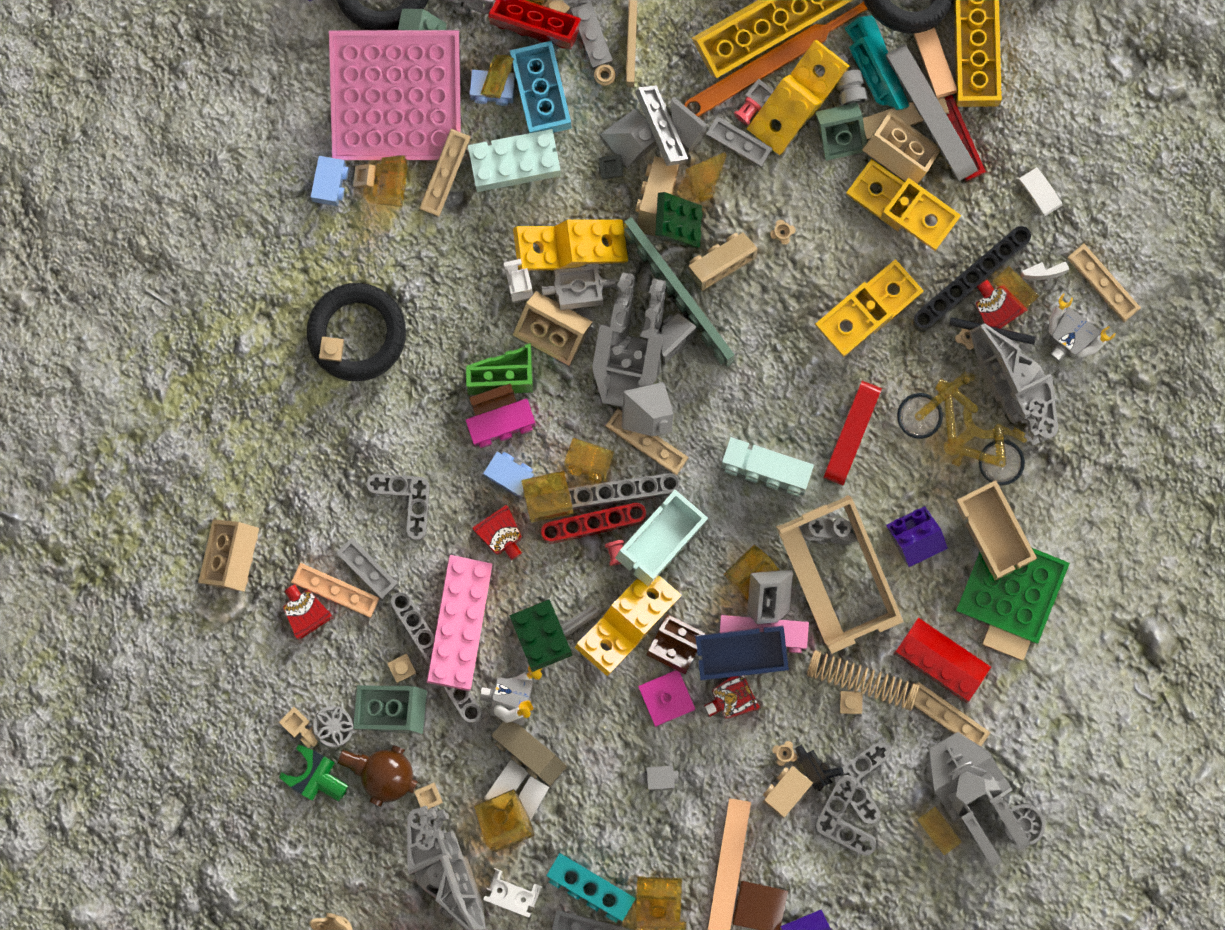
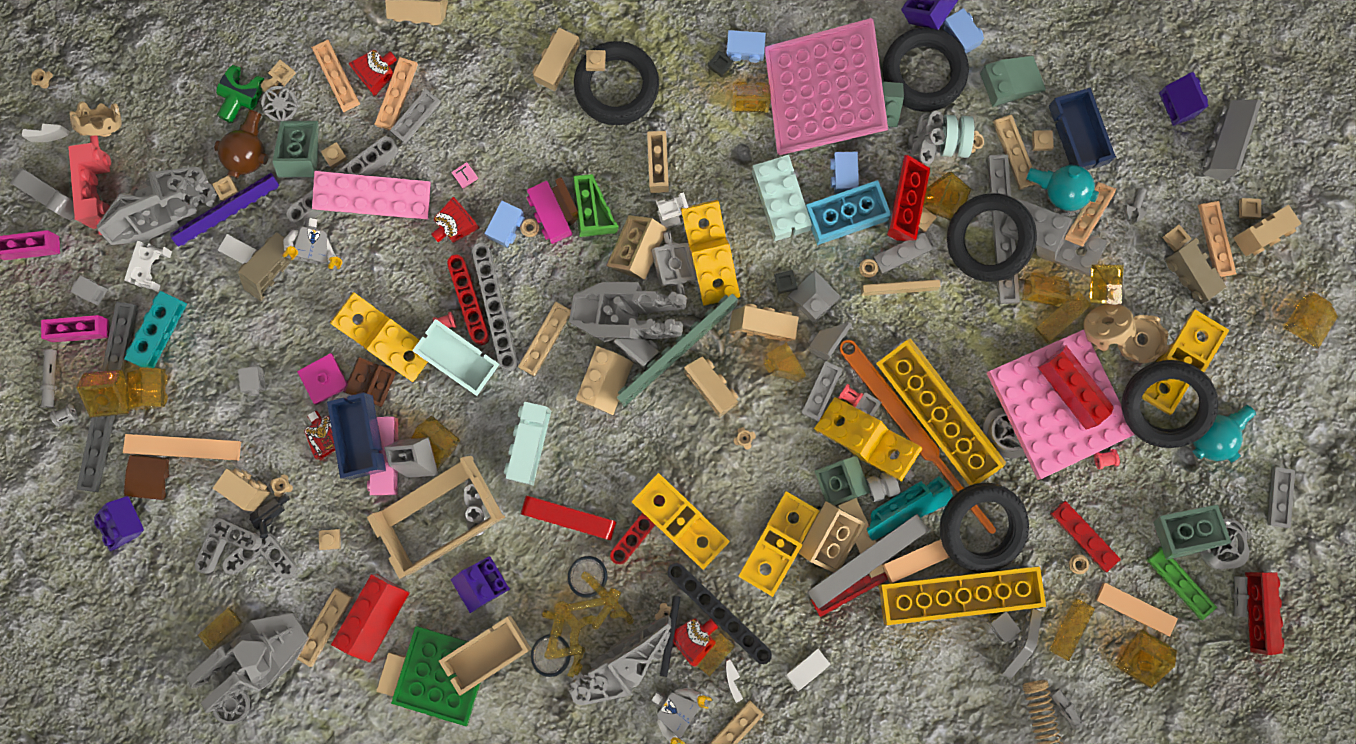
camera: 85 degrees right, 0 degrees up
tan plate [353,164,376,189] -> none
light grey beam [367,474,430,541] -> none
tan tile [419,129,471,217] -> none
clear yellow slope [474,789,535,852] -> none
clear yellow plate [480,54,514,98] -> none
dark green plate [509,599,573,672] -> none
white slope [509,776,550,826] -> none
clear yellow slope [521,471,573,523] -> none
light grey axle [561,605,599,637] -> none
clear yellow brick [564,438,615,483] -> none
light grey slope [621,382,673,436] -> none
light grey plate [635,85,688,166] -> none
dark green plate [655,192,703,248] -> none
tan piece [807,650,920,711] -> none
none -> dark purple piece [170,172,280,247]
none -> light nougat tile [311,40,360,112]
none -> bright pink tile [451,162,478,189]
none -> tan plate [520,218,540,237]
none -> tan brick [533,28,580,91]
none -> tan slope [576,346,634,415]
none -> red beam [610,495,665,565]
none -> tan brick [647,131,669,193]
none -> pearl dark grey plate [708,51,734,77]

